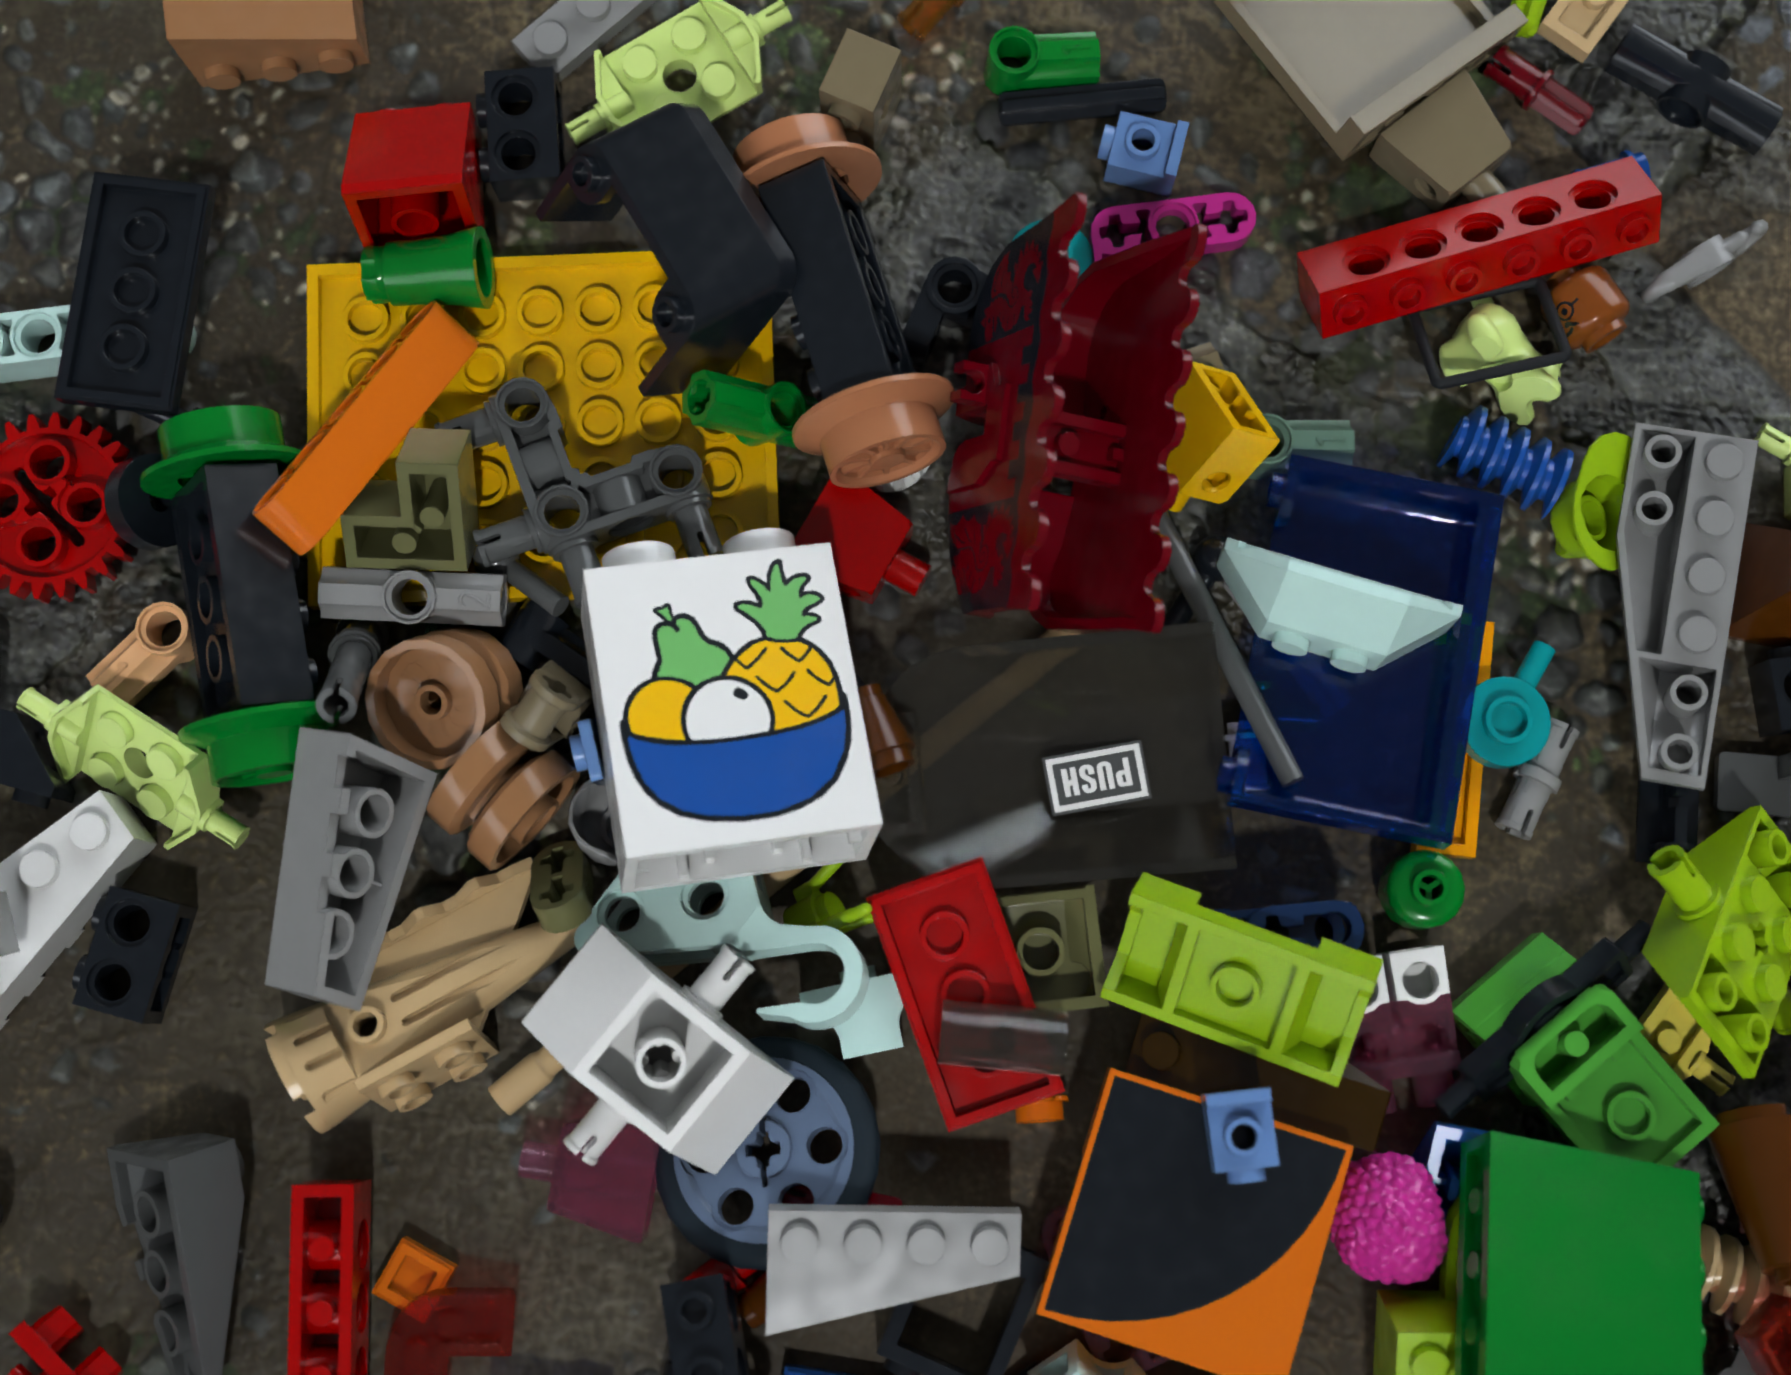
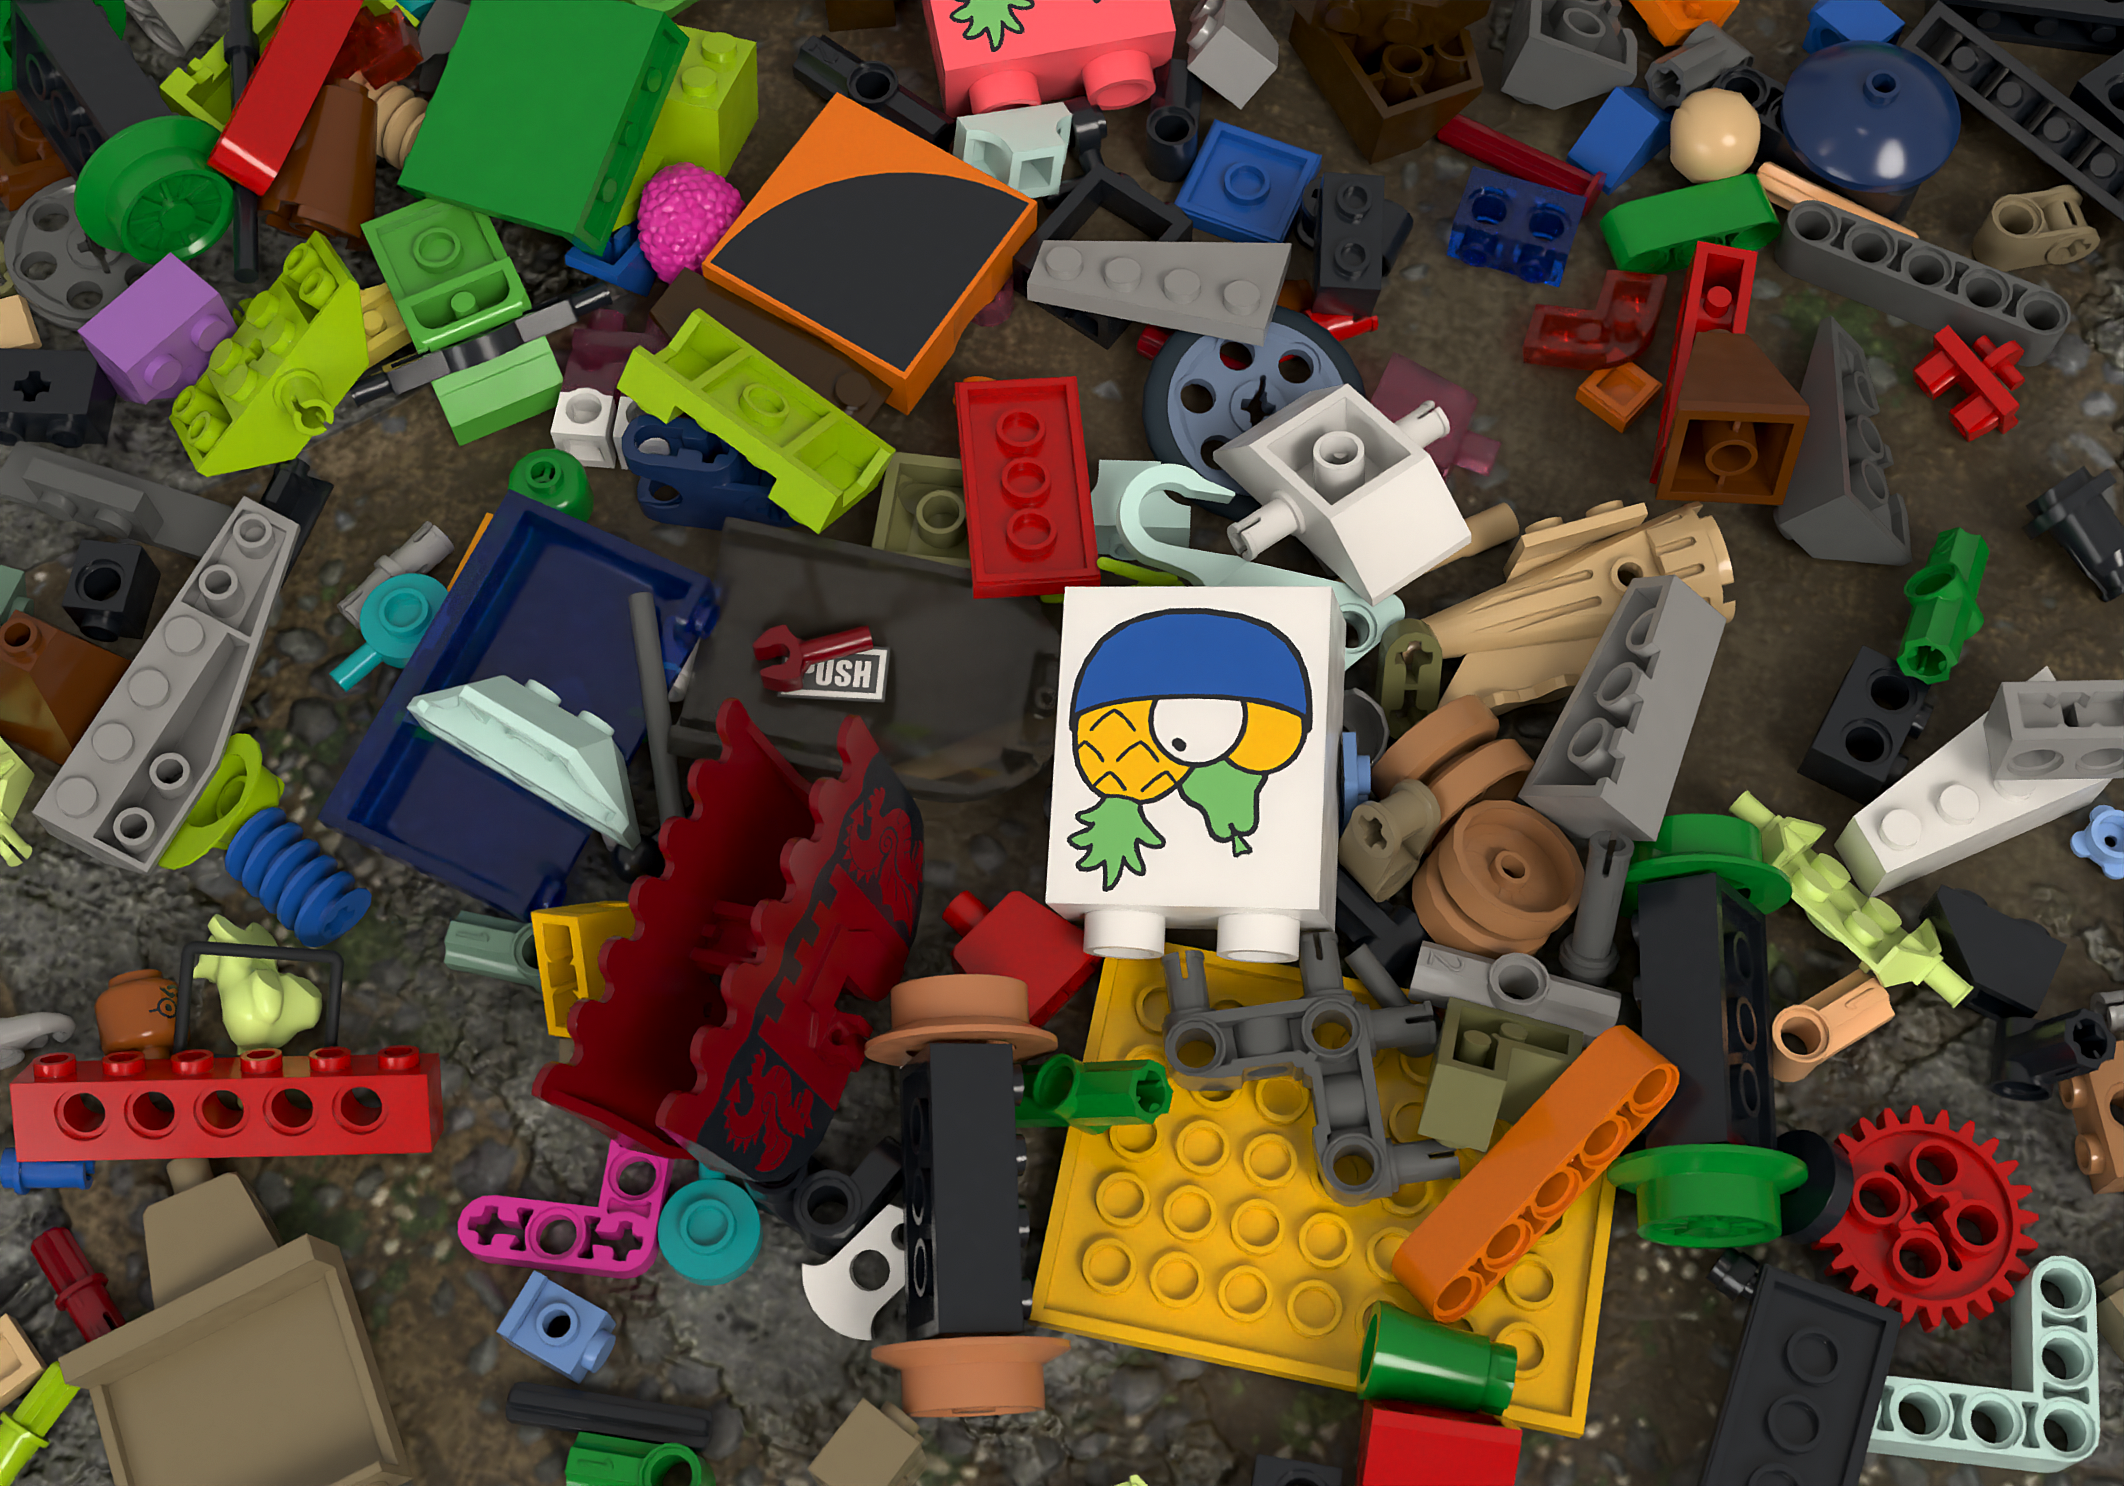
camera: 165 degrees left, 15 degrees down
black windscreen [535,103,797,397] -> none
reddish brown cone [858,683,916,779] -> none
clear smoke brick [937,999,1068,1076] -> none
medium blue brick [1200,1087,1280,1184] -> none
none -> dark red bar [752,625,874,693]
none -> white piece [802,1203,905,1340]
none -> reddish brown slope [1655,329,1810,505]
none -> green piece [1896,527,1990,685]

